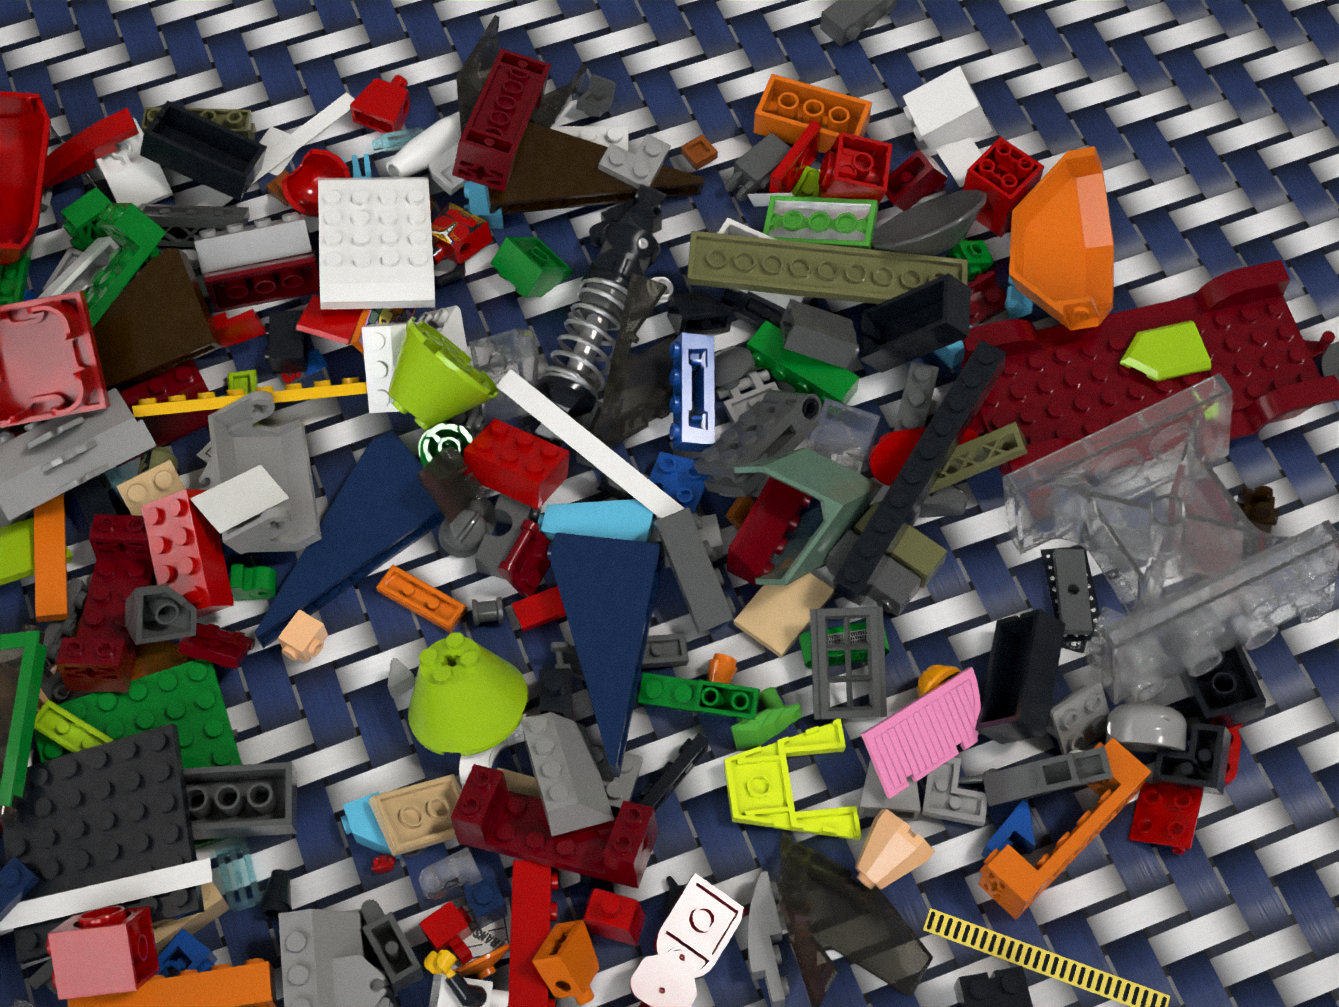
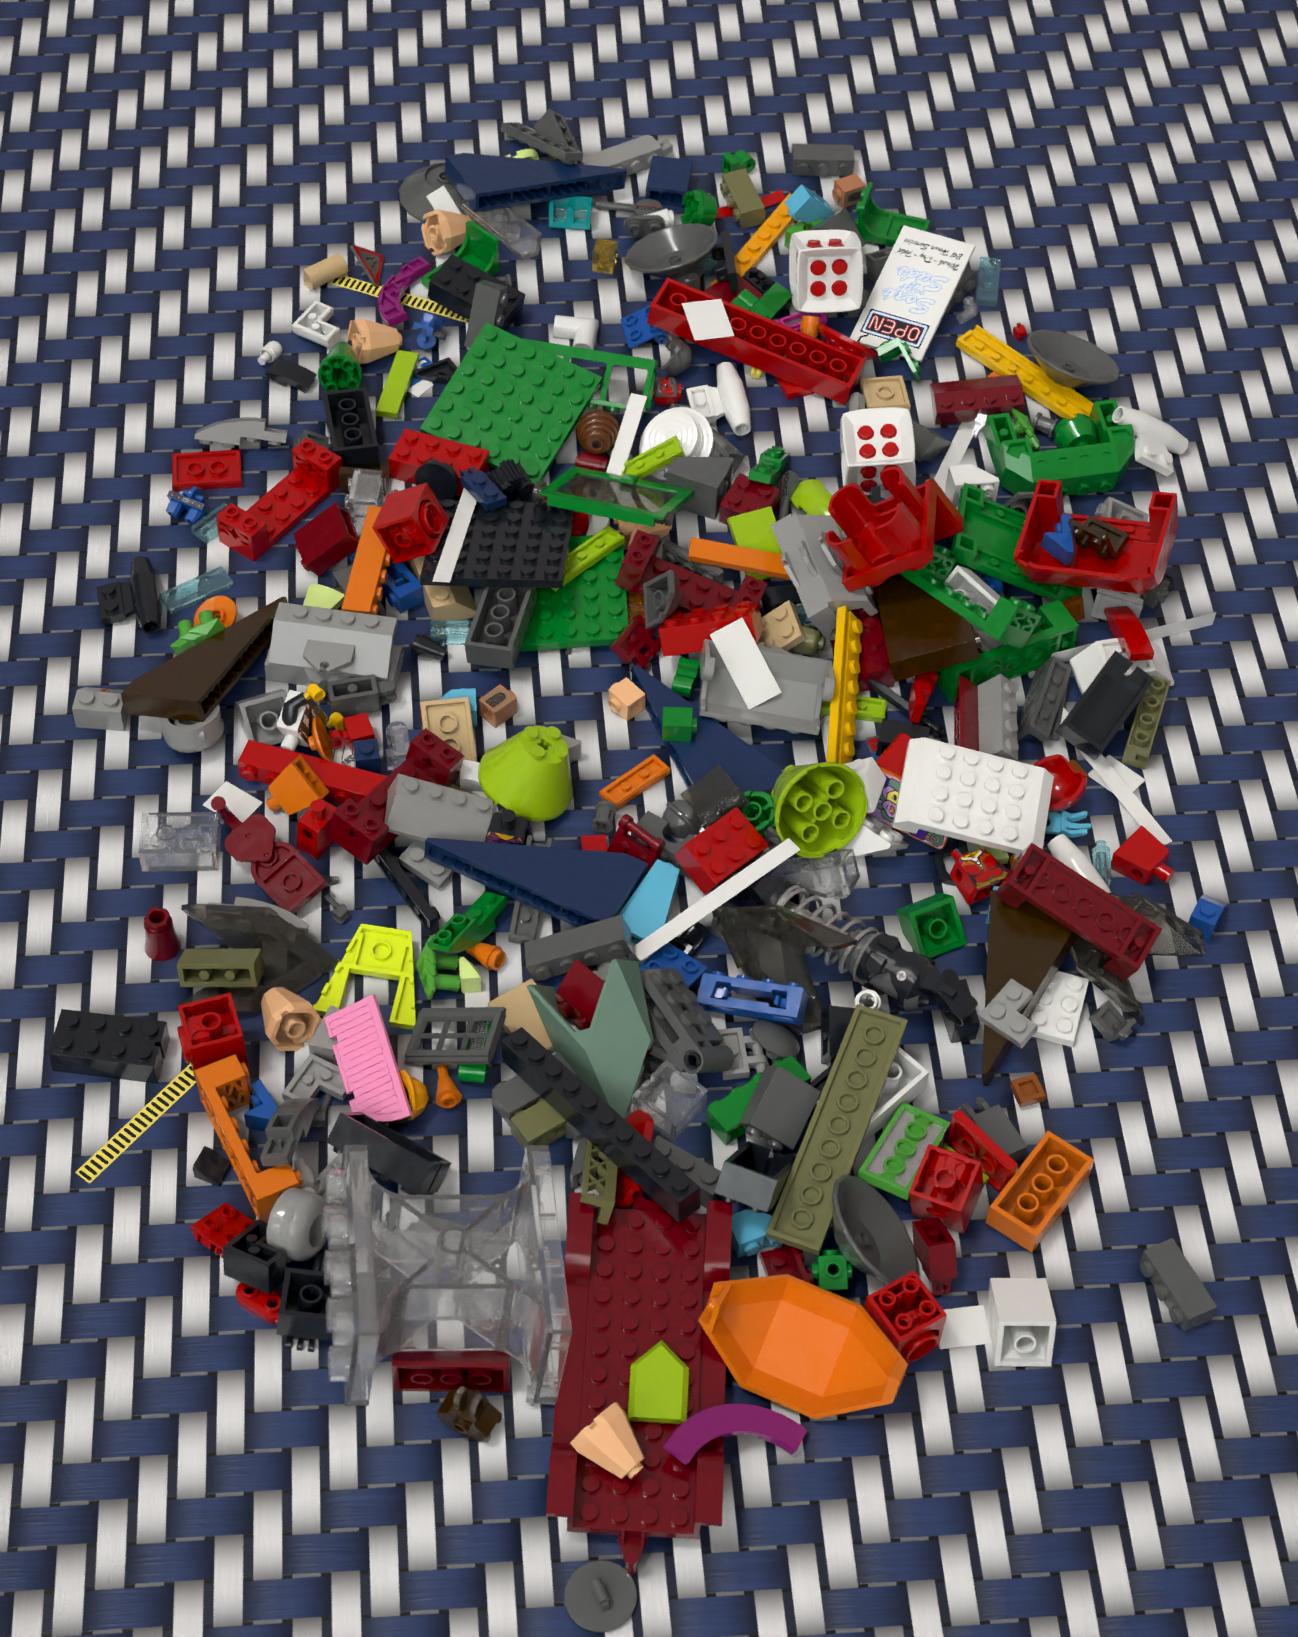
camera: 105 degrees right, 10 degrees down
none -> olive brick [177,949,264,987]
none -> red brick [177,992,249,1084]
none -> black slope [192,1146,231,1186]
none -> dark grey hand [325,894,349,924]
none -> orange cone [435,1064,462,1108]
none -> yellowish green slope [459,957,481,993]
none -> nougat brick [479,684,517,728]
none -> light nougat cone [570,1402,645,1479]
none -> green brick [662,707,697,742]
none -> magenta tile [662,1404,807,1465]
none -> black sword [867,679,943,736]
none -> dark orange plate [1061,595,1085,622]
none -> blue slope [1185,894,1228,943]

